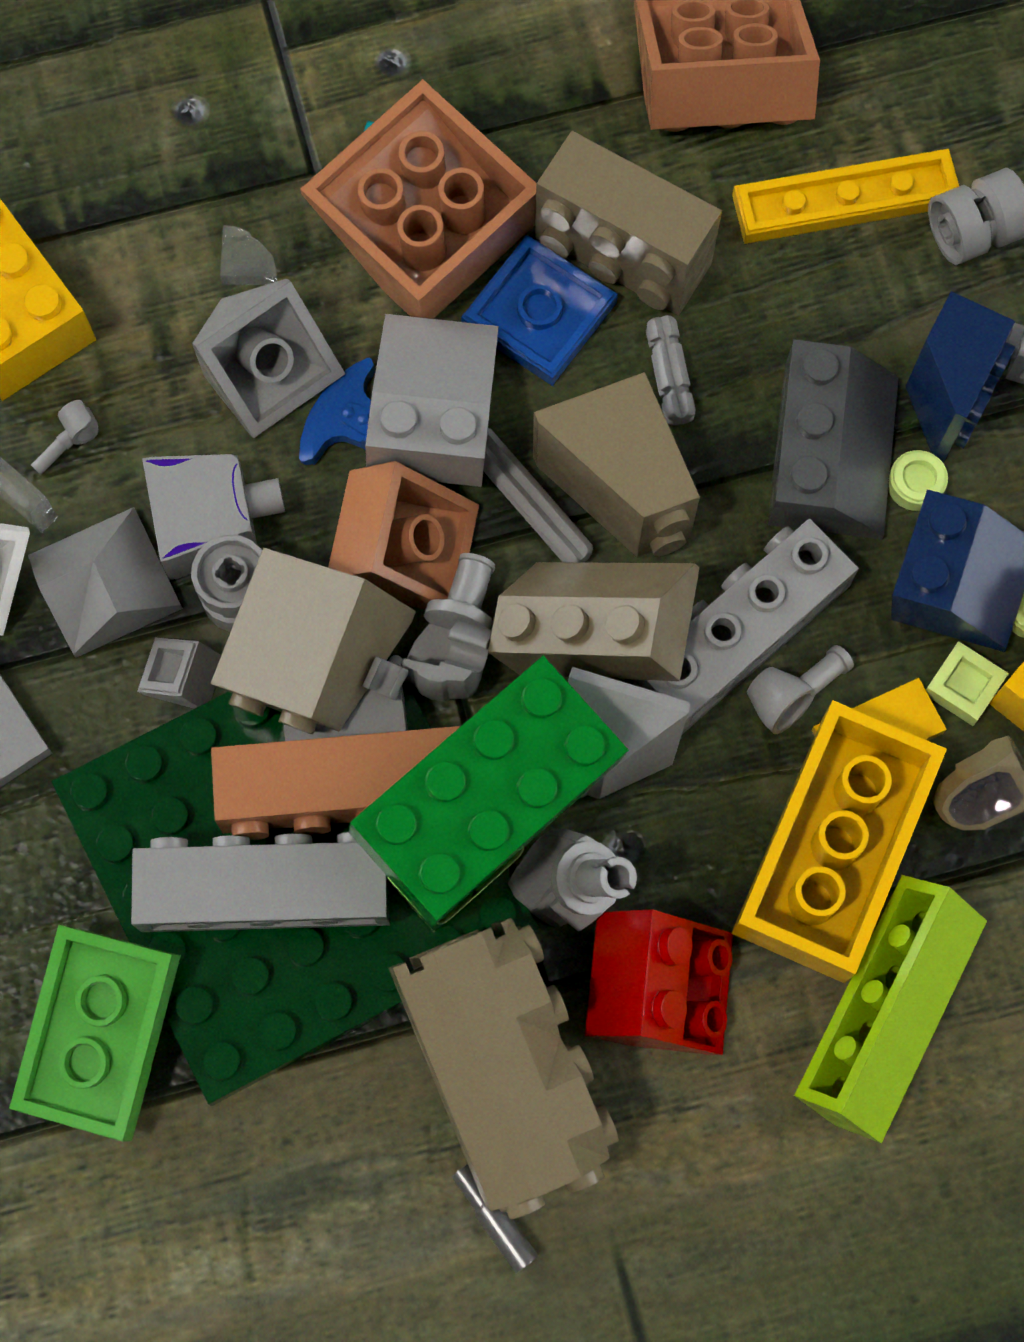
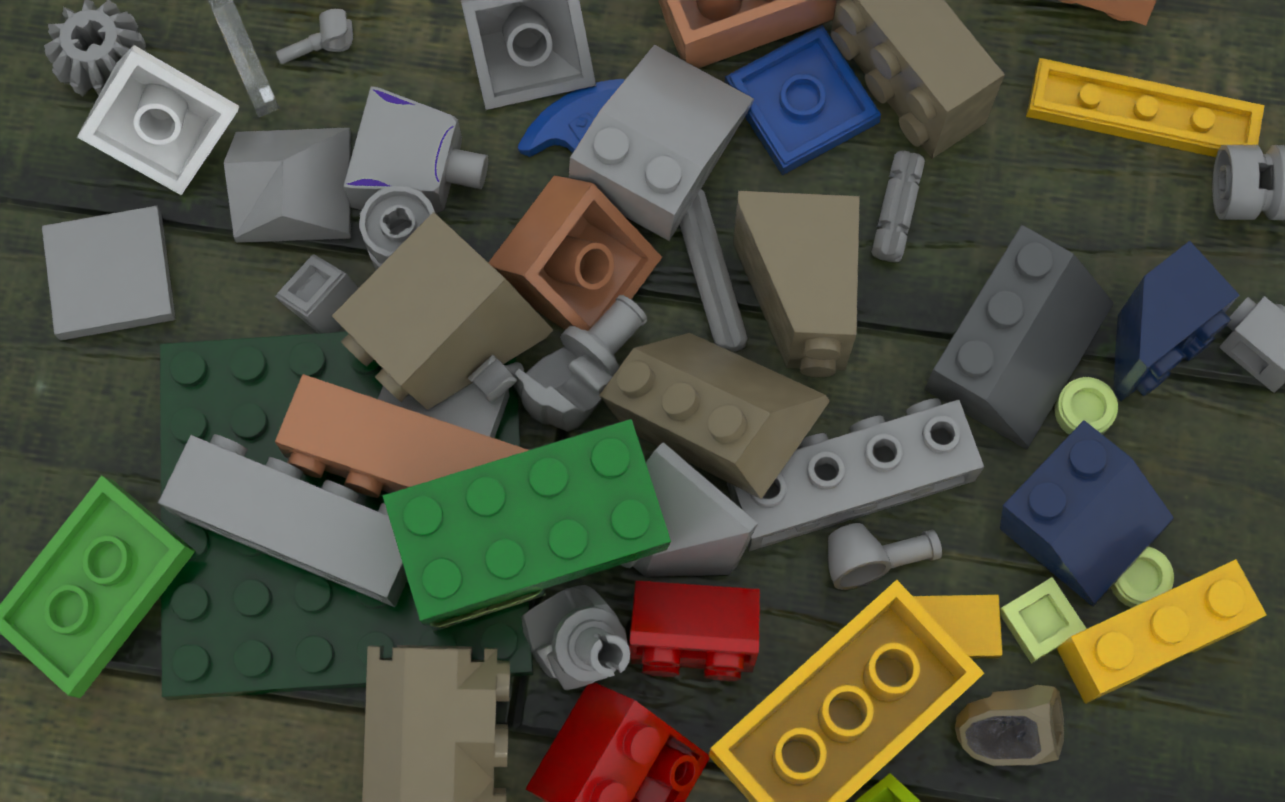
camera: 25 degrees right, 0 degrees up
none -> red slope [630,580,760,681]

